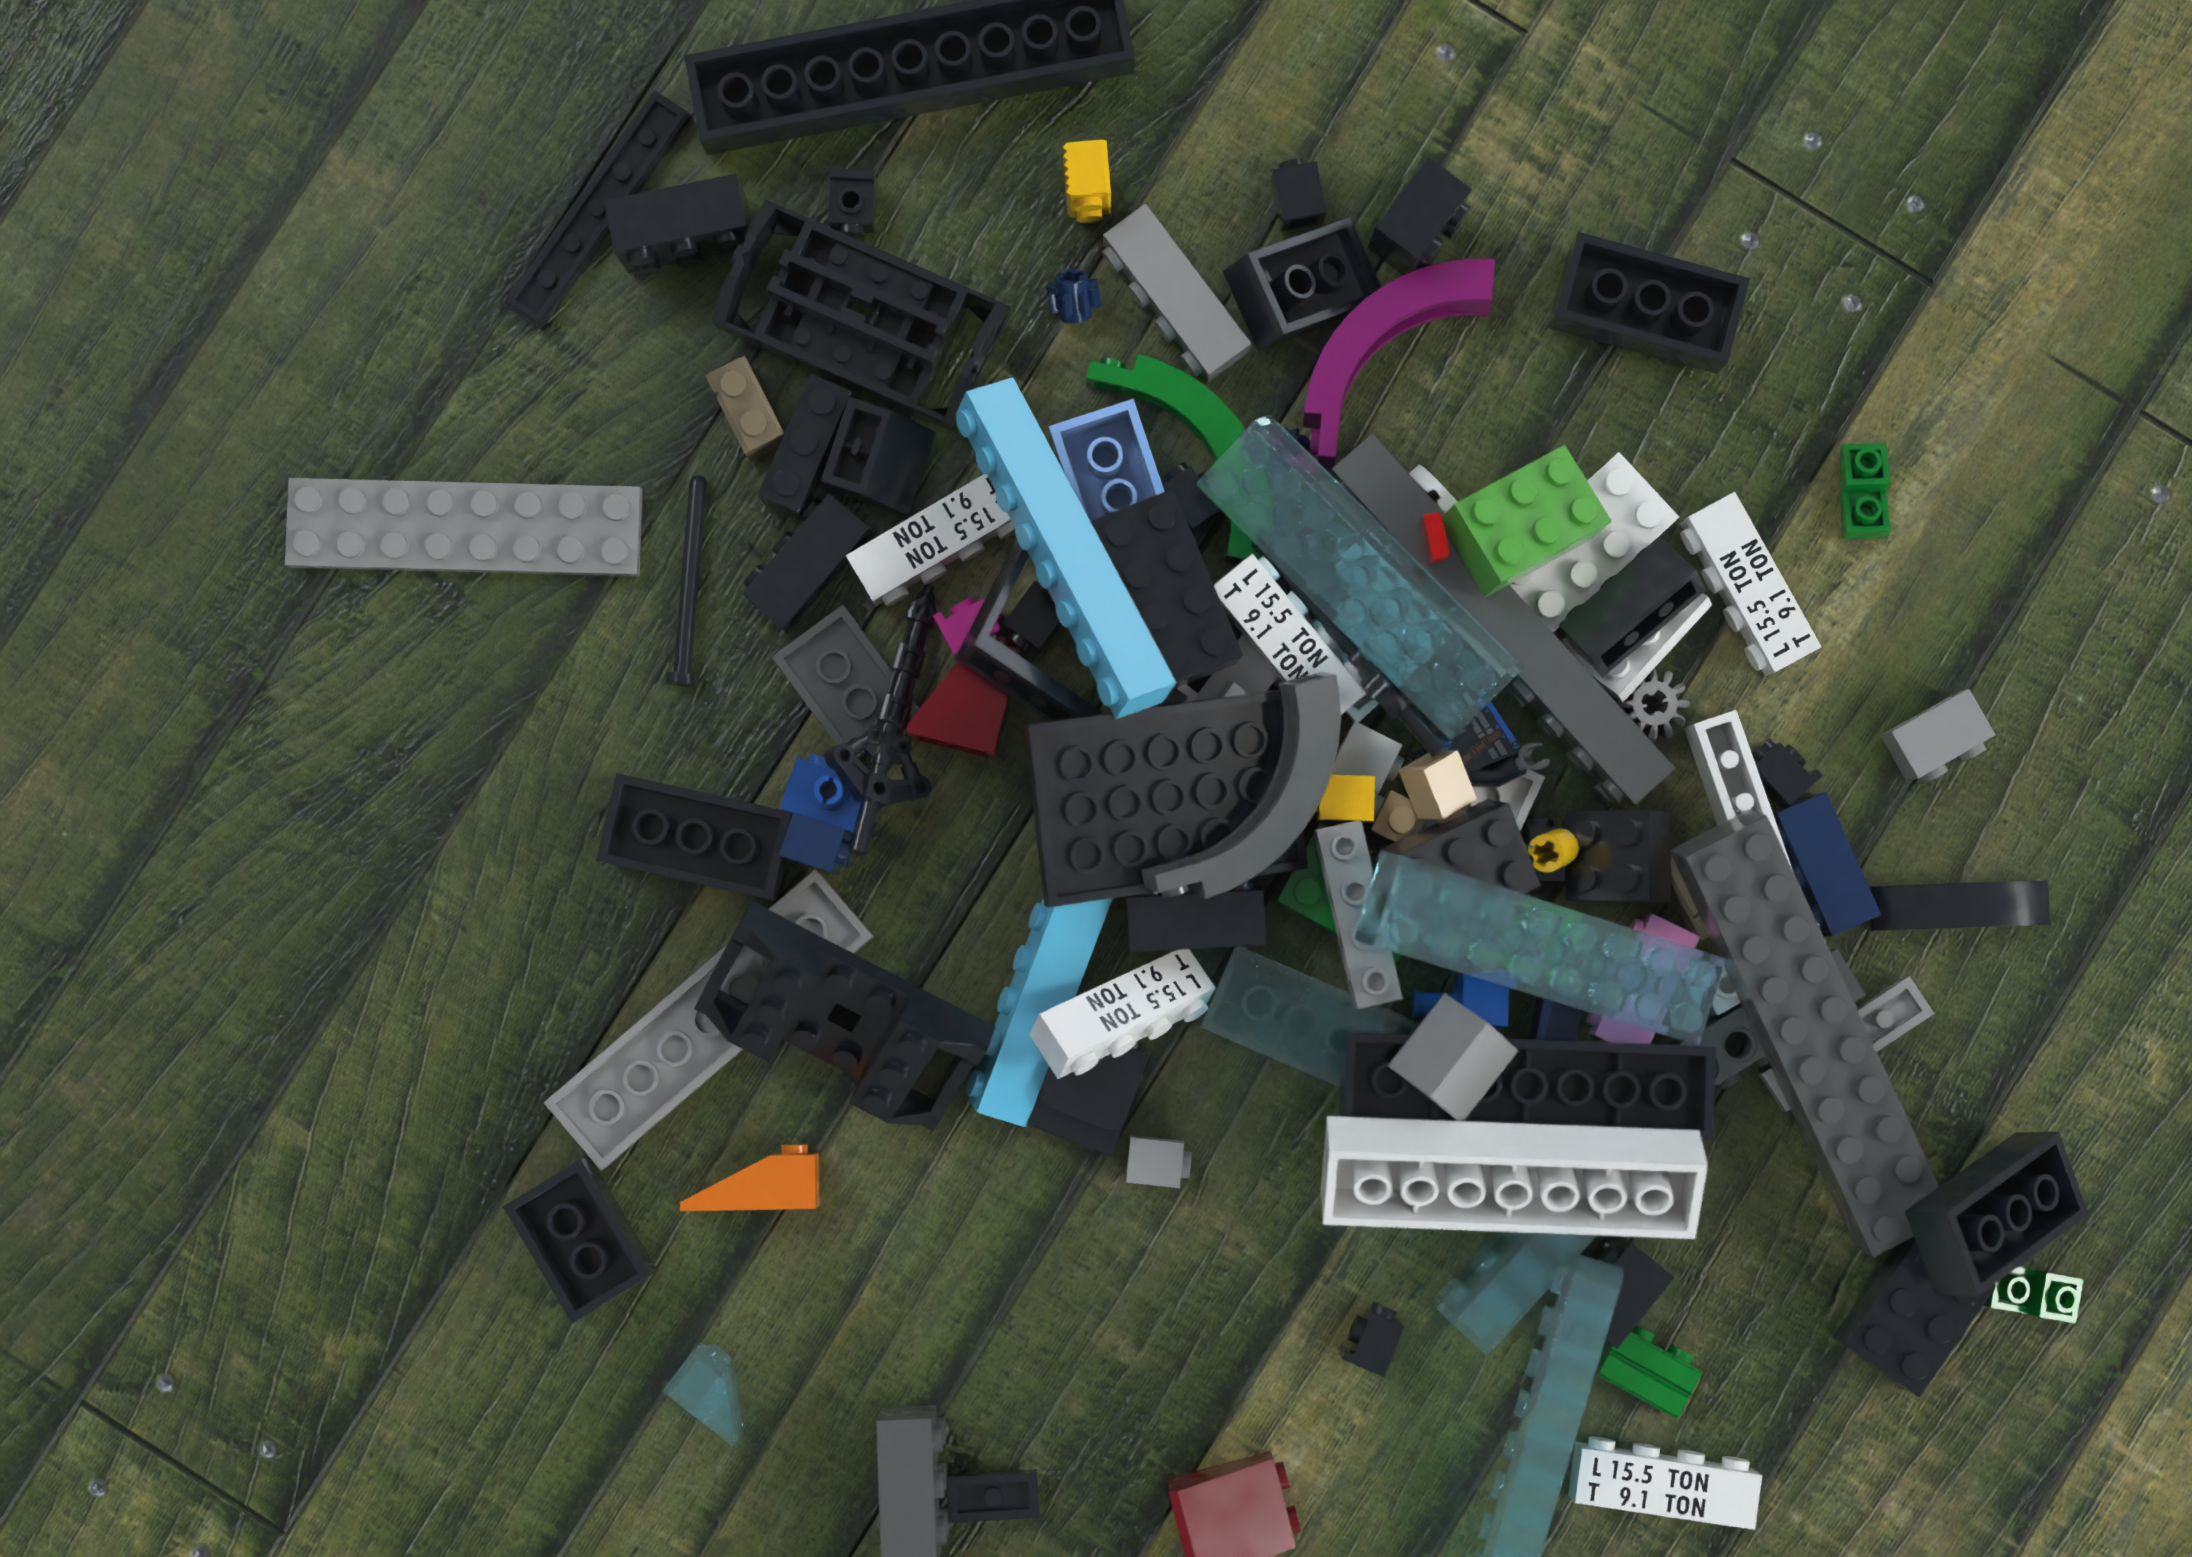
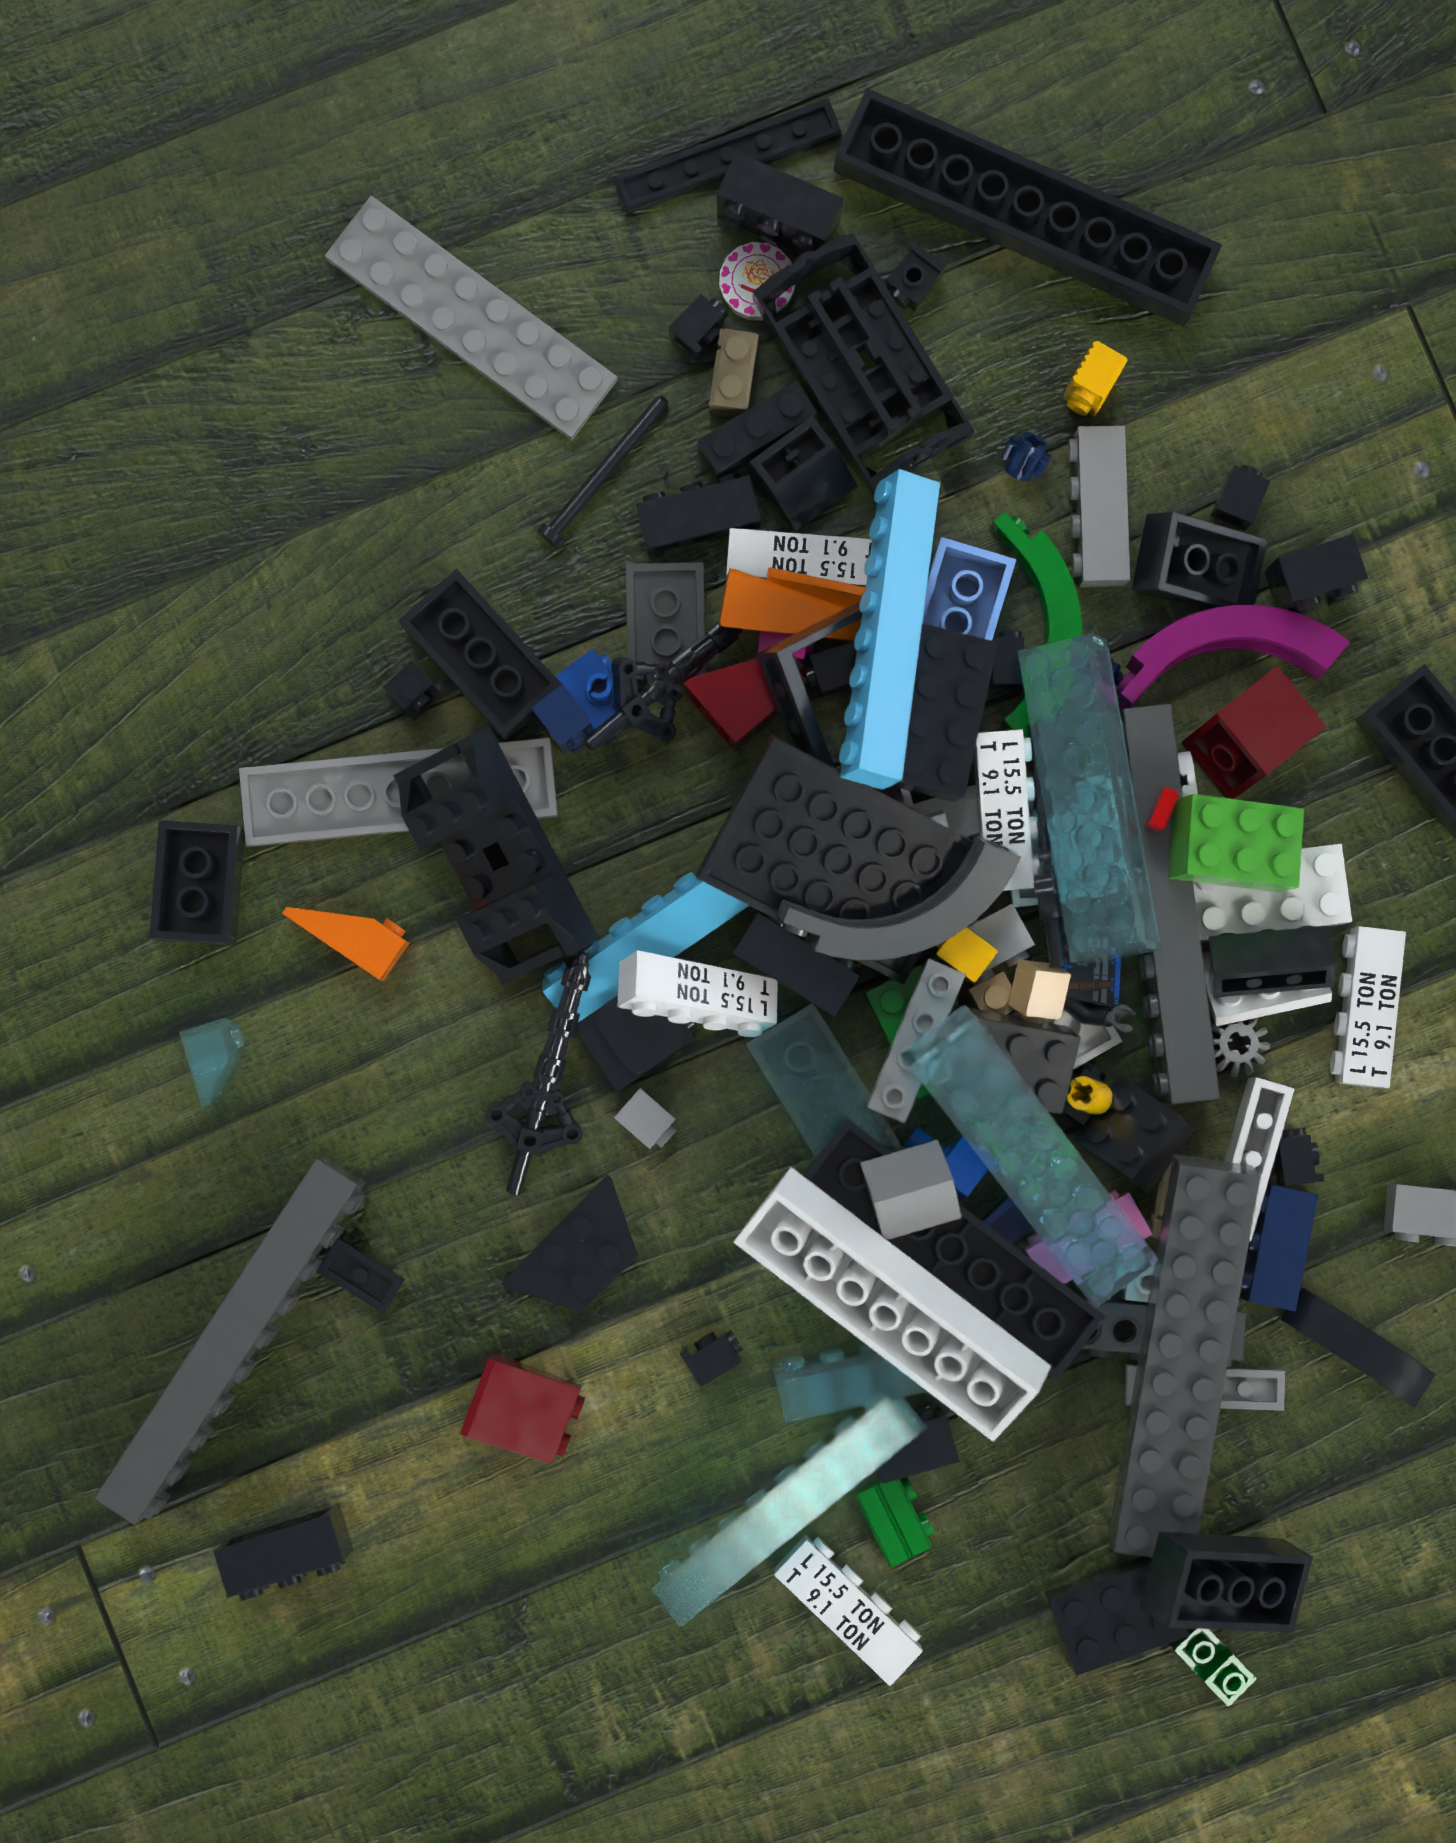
camera: 30 degrees right, 0 degrees up
none -> black brick [383,661,442,722]
none -> black bar [485,951,591,1195]
none -> black wing [501,1174,638,1312]
none -> black brick [669,294,729,363]
none -> white tile [719,242,795,321]
none -> orange wedge [719,567,866,641]
none -> dark red slope [1181,666,1326,799]

